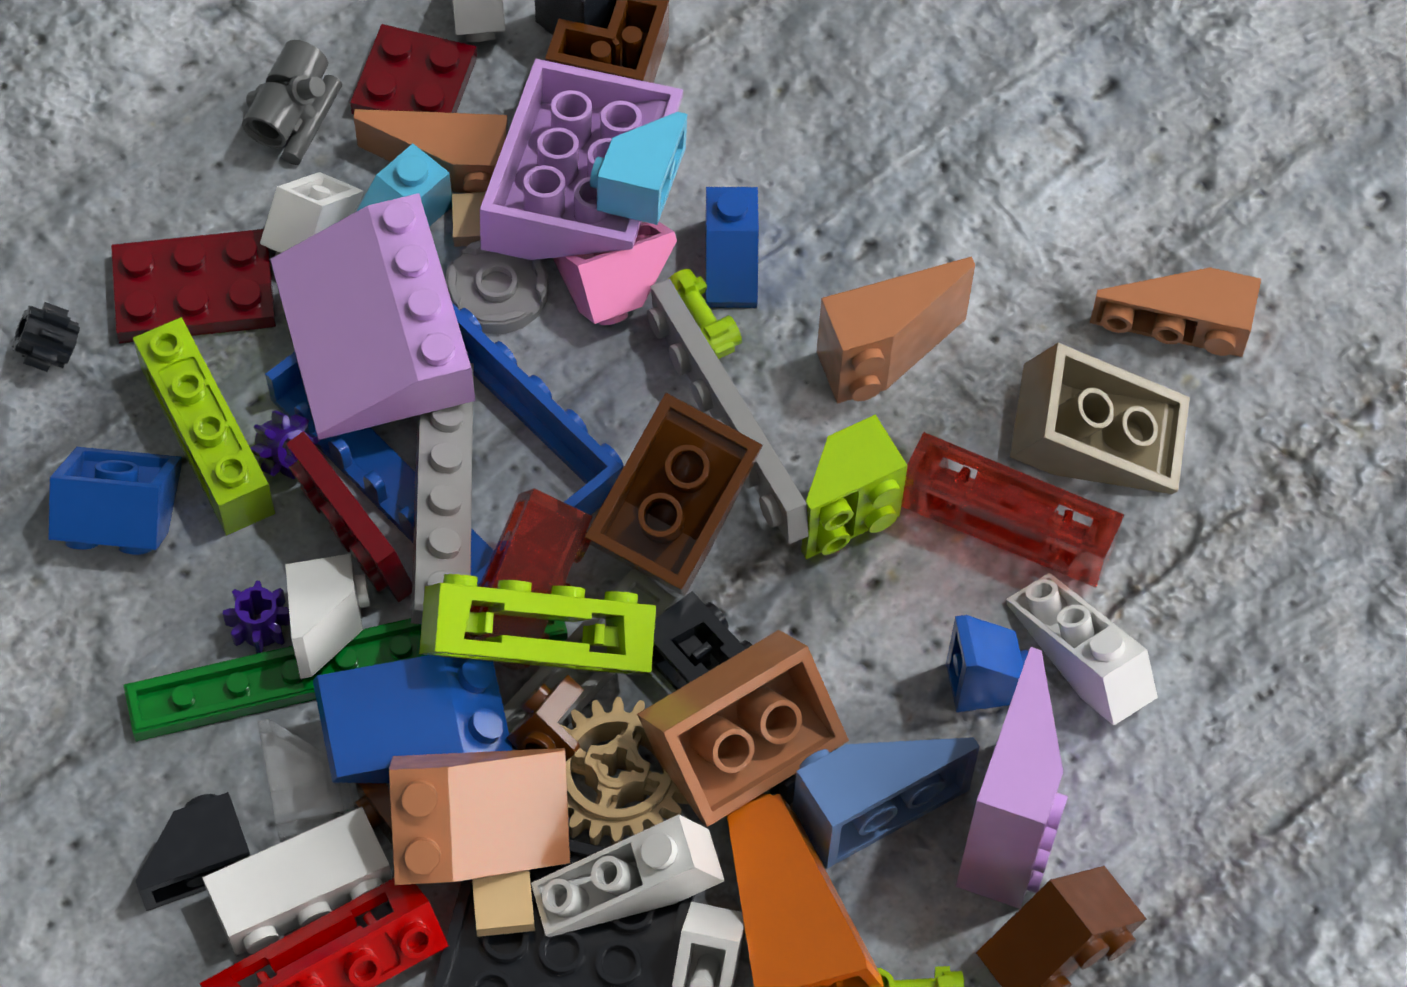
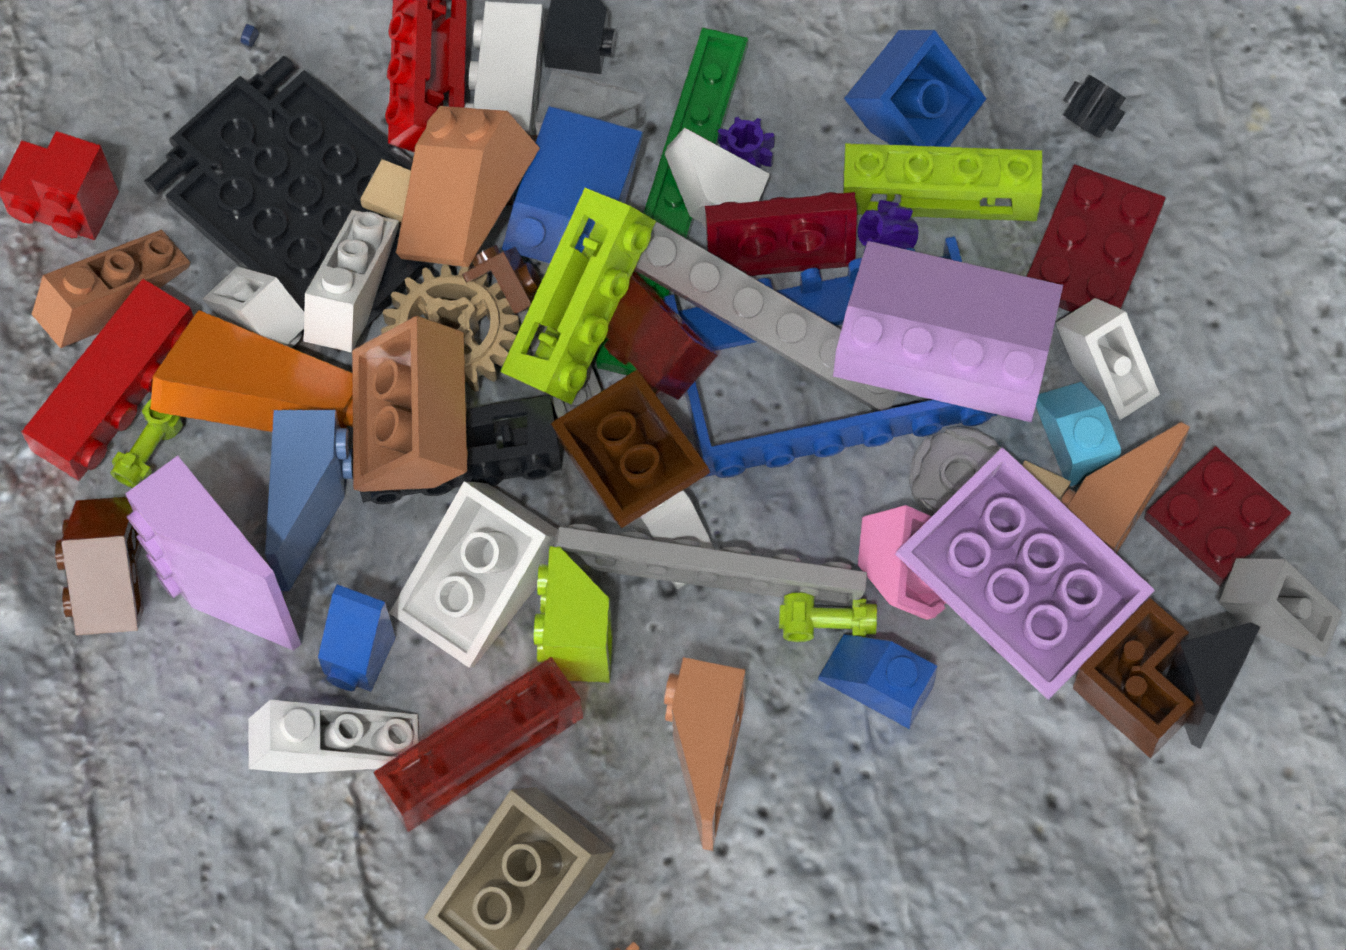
camera: 125 degrees right, 5 degrees up
dark grey pin [242,40,342,165] -> none
medium azure slope [590,112,688,225] -> none
none -> white slope [389,481,558,668]

